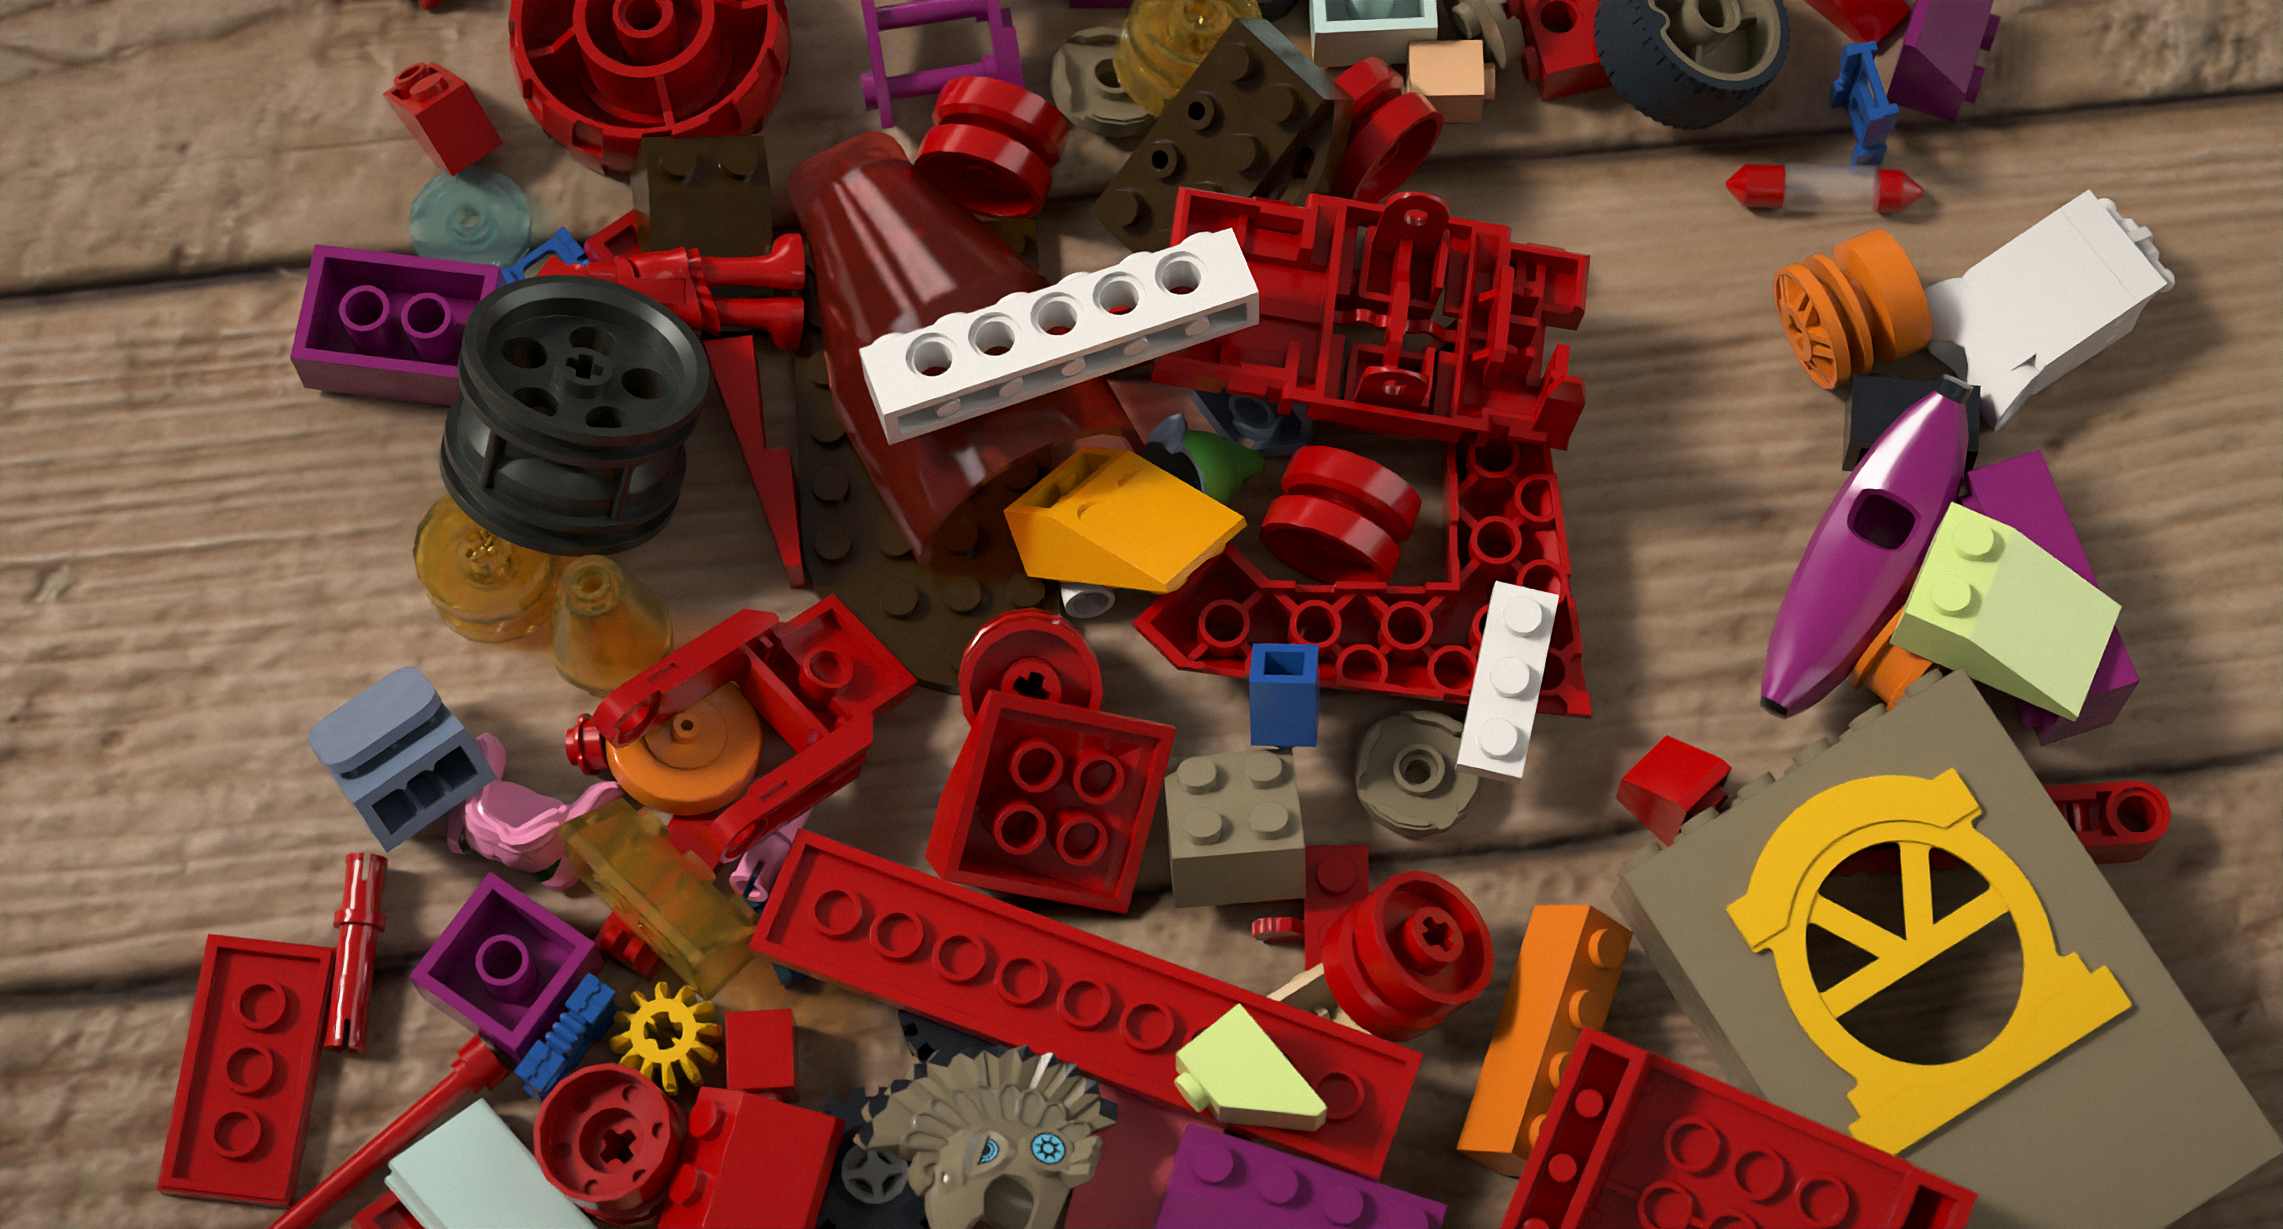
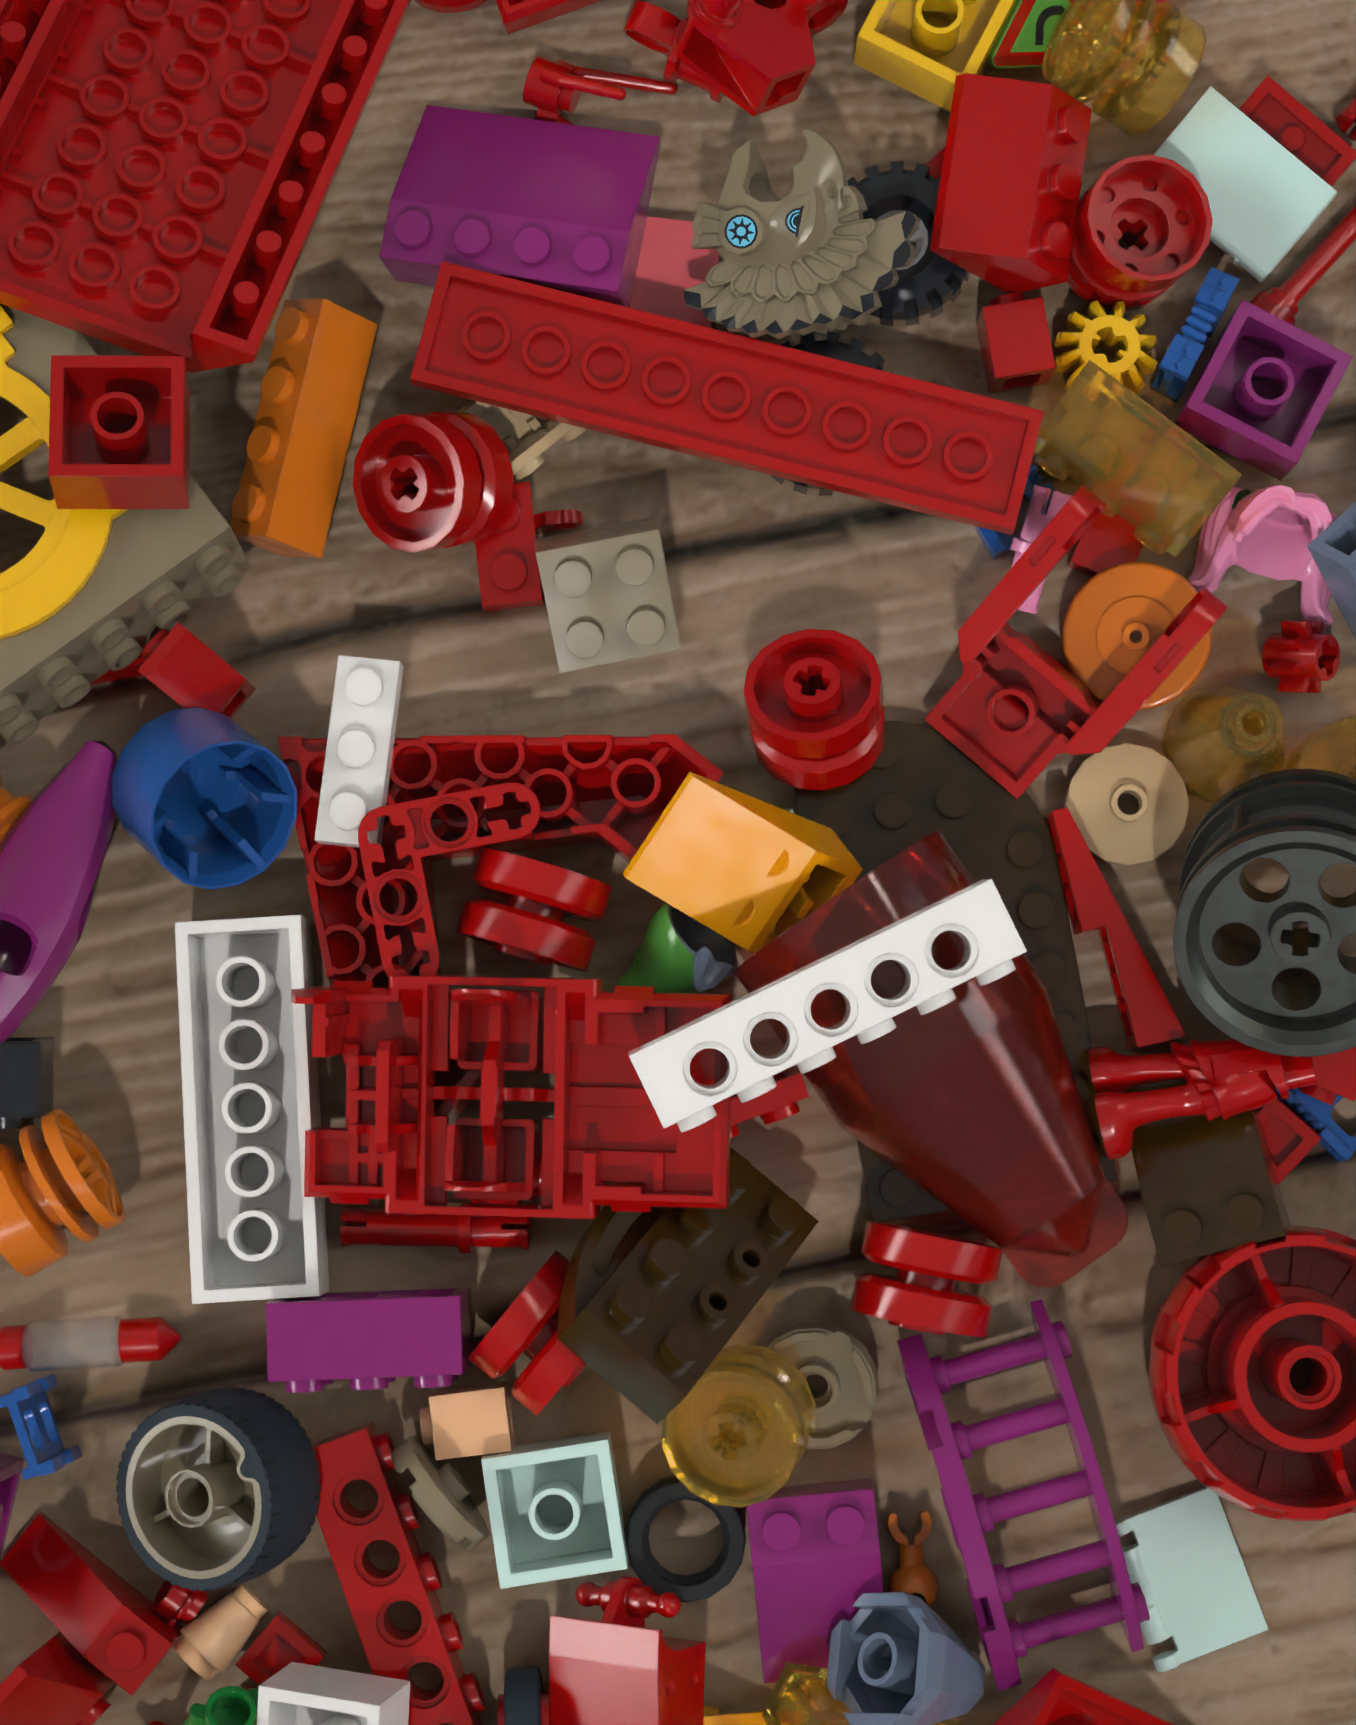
camera: 175 degrees right, 15 degrees up
red plate [565,713,610,776] -> none
red slope [925,689,1177,914] -> none
yellowish green slope [1174,1003,1327,1131] -> none
blue brick [1249,643,1320,749] -> none
dark tan plate [1353,707,1482,837] -> none
none -> red brick [48,355,190,509]
none -> blue piece [112,707,297,890]
none -> white brick [175,915,329,1304]
none -> magenta brick [266,1288,472,1393]
none -> red beam [358,783,540,978]
none -> tan plate [1064,743,1189,867]
none -> red gear [1262,620,1340,694]

